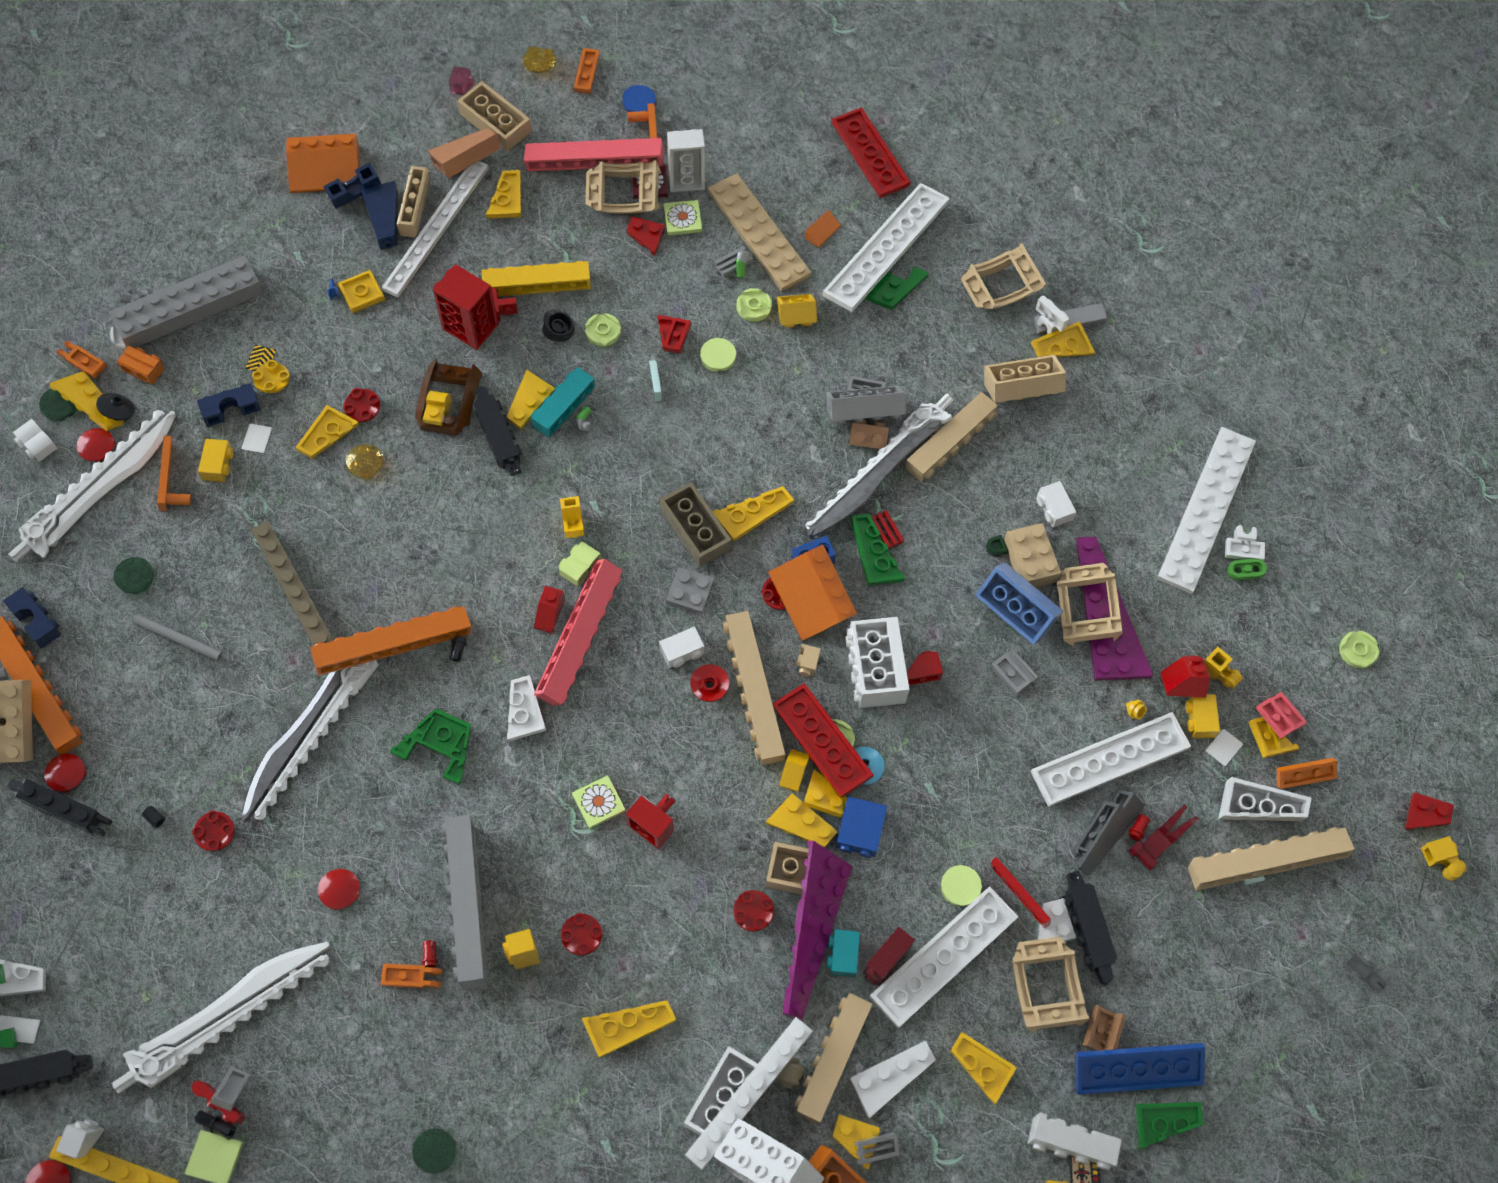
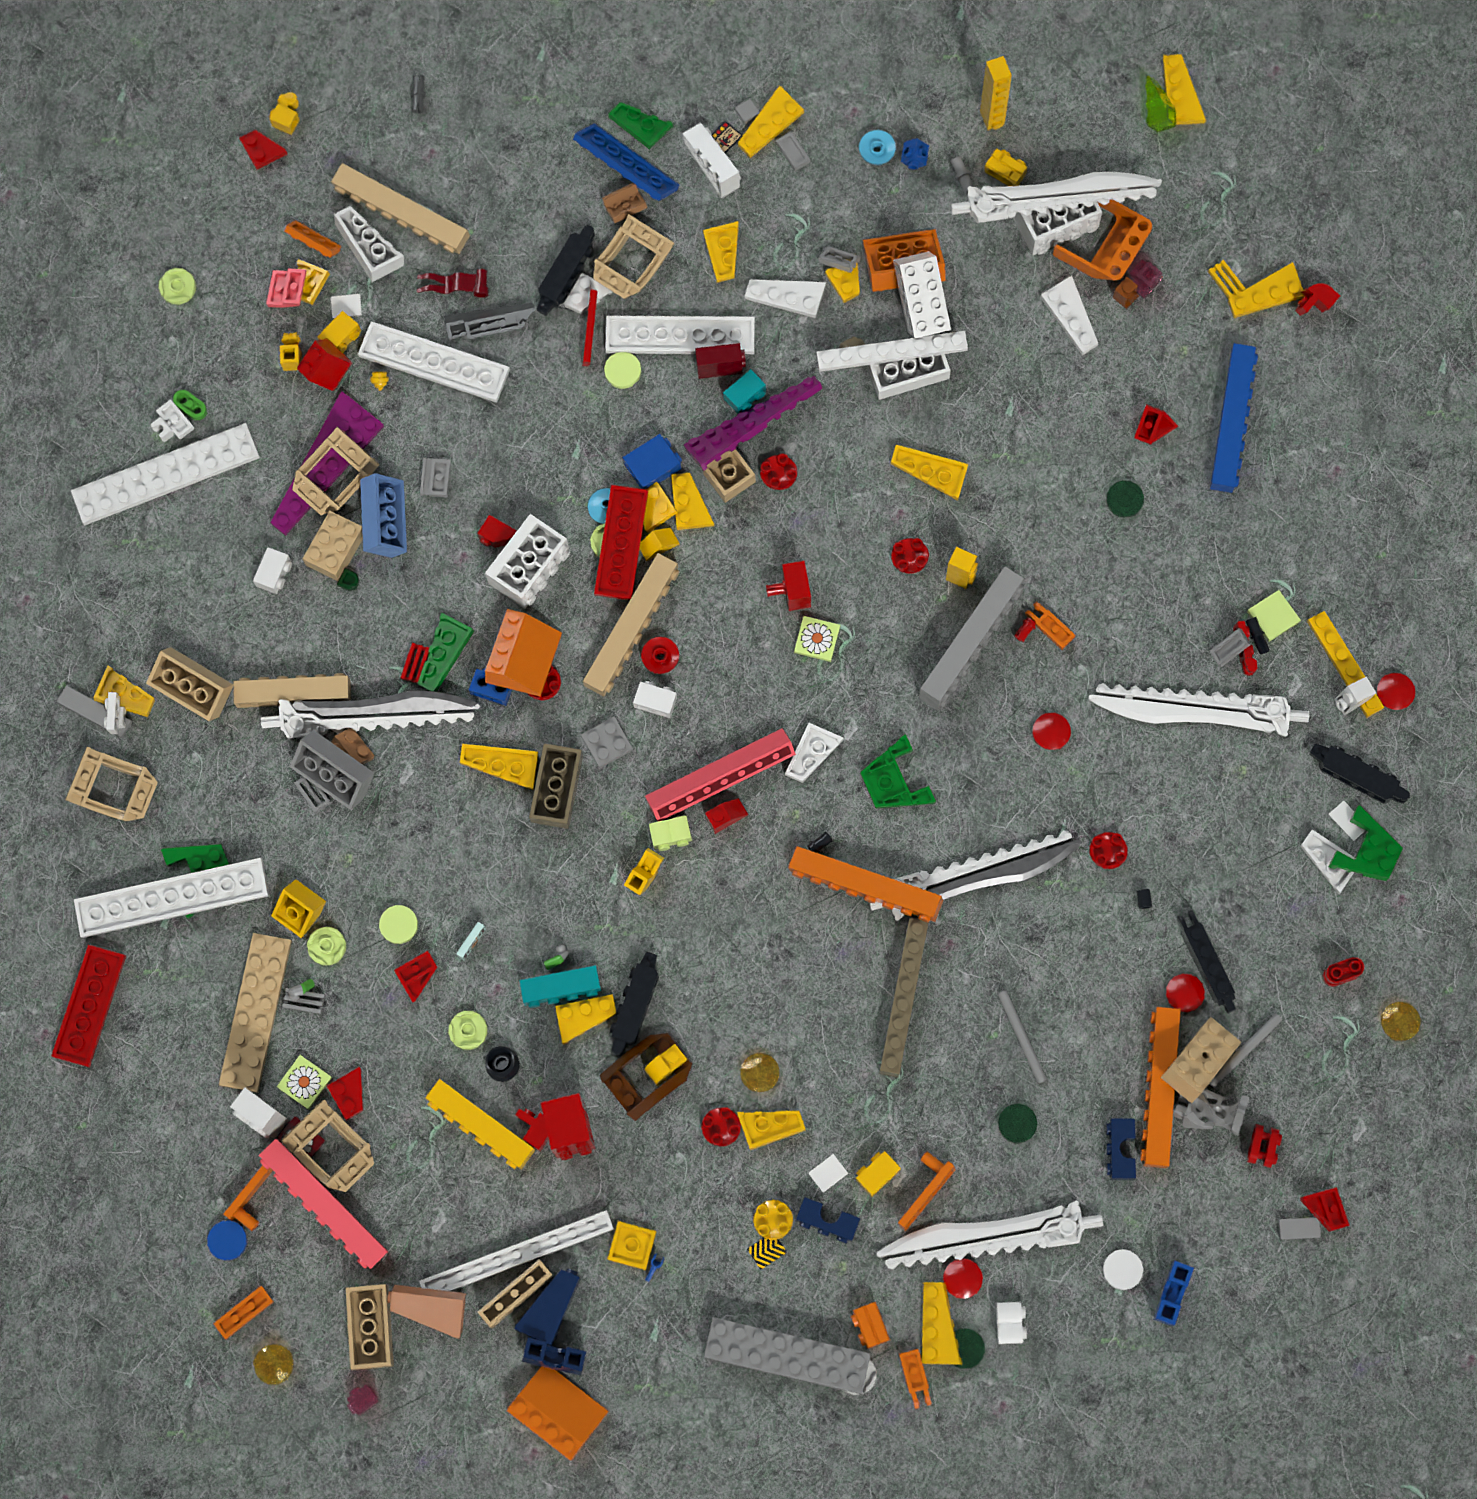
camera: 130 degrees left, 10 degrees up
black dish [96,393,135,420] -> none
yellow wing [486,170,521,219] -> none
tan brick [794,993,872,1125] -> none
tan brick [797,644,821,677] -> none
orange slope [805,210,841,248] -> none
red pin [1128,814,1150,841] -> none

